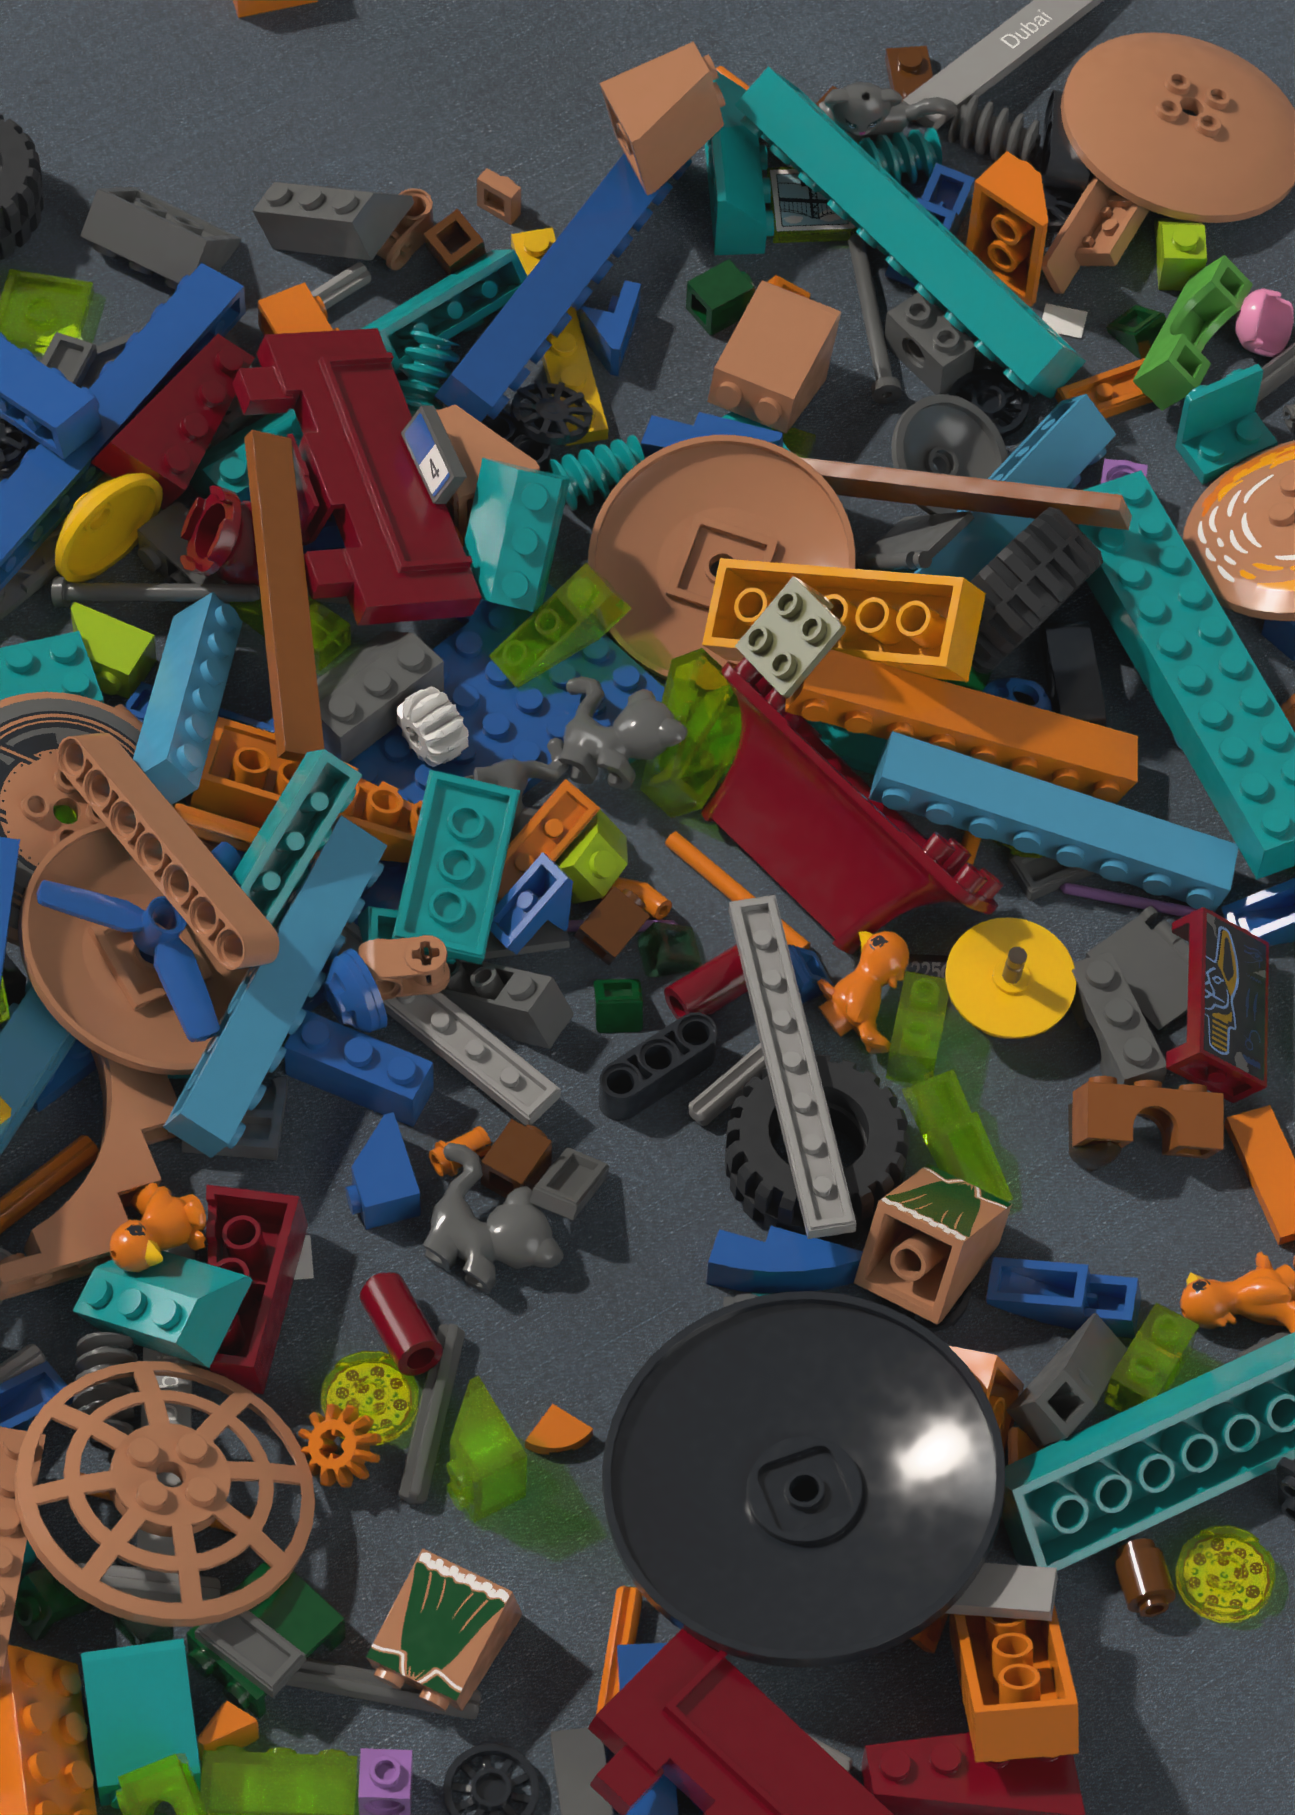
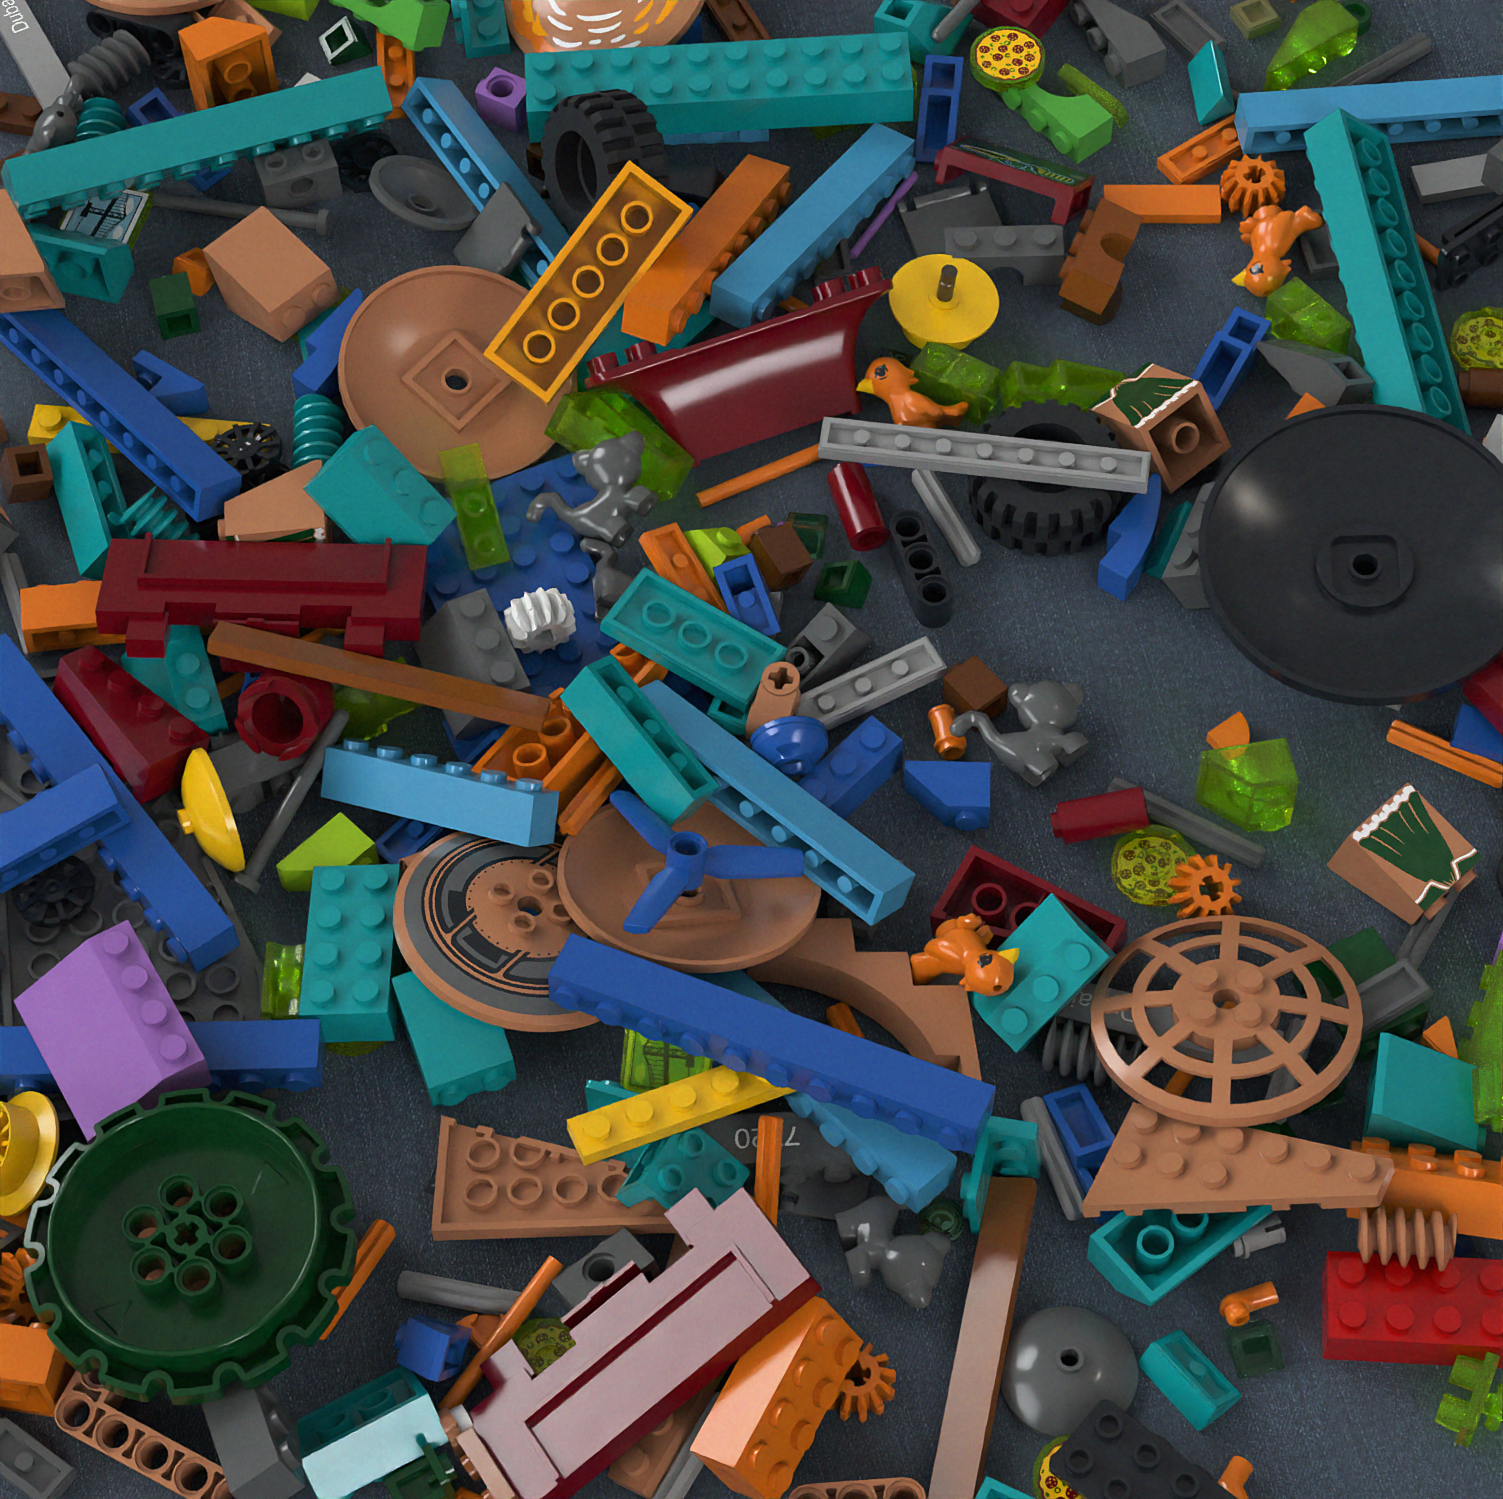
camera: 65 degrees left, 0 degrees up
nougat beam [57,732,280,970] -> none
tile [401,406,467,504] -> none
dark grey tile [530,1148,610,1220] -> none
bracket [735,576,846,698] -> none
dark orange tile [800,457,1132,530] -> none

